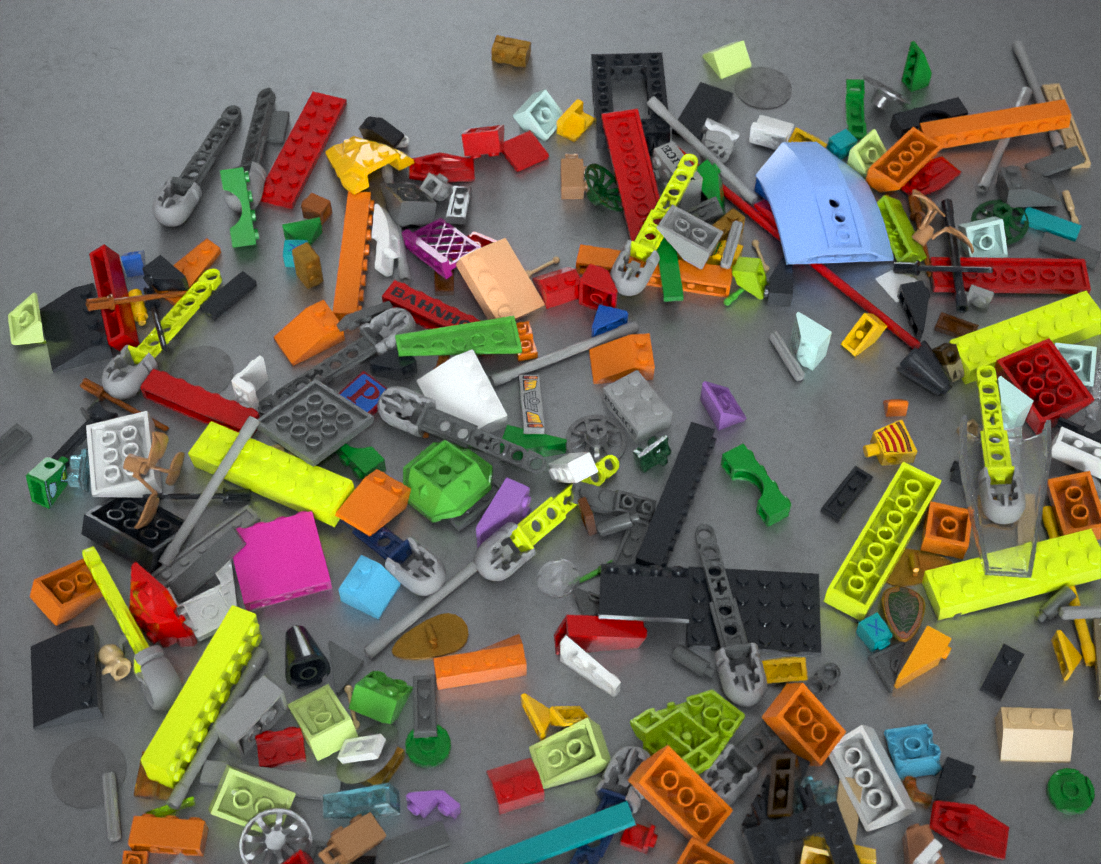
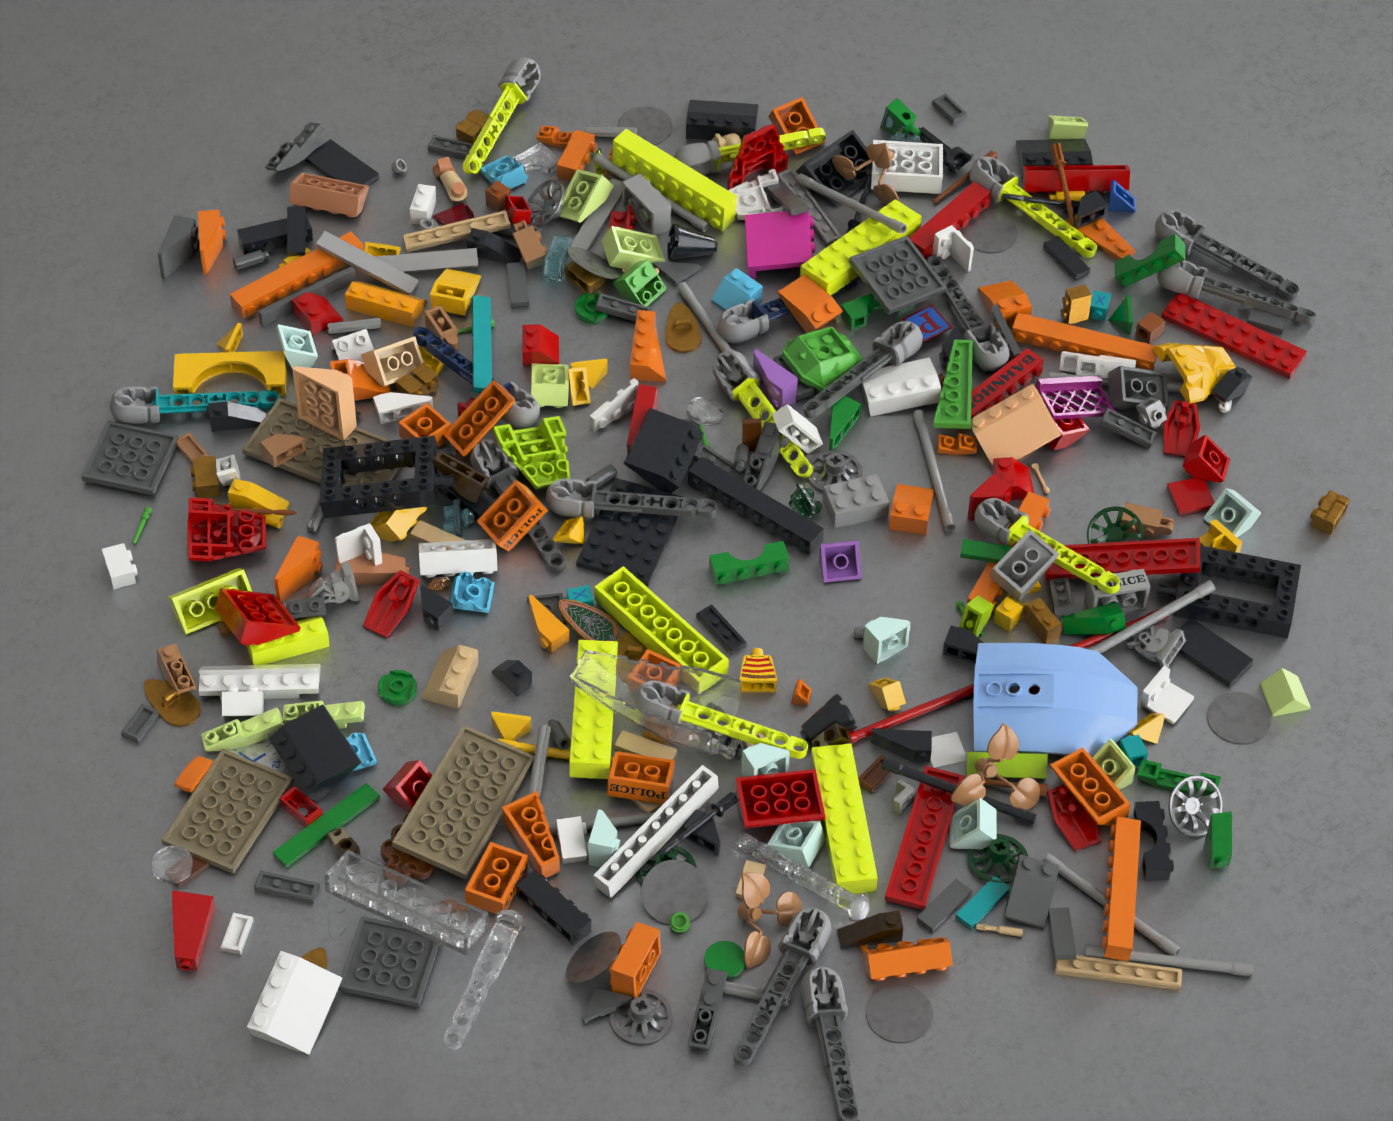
camera: 105 degrees right, 5 degrees down
white plate [337,734,386,764] -> none
medium lavender slope [406,790,461,819] -> none
tile [519,375,545,434] -> none
blue slope [591,305,628,338] -> none
light grey axle [720,221,743,269] -> none
black piece [893,260,993,276] -> none

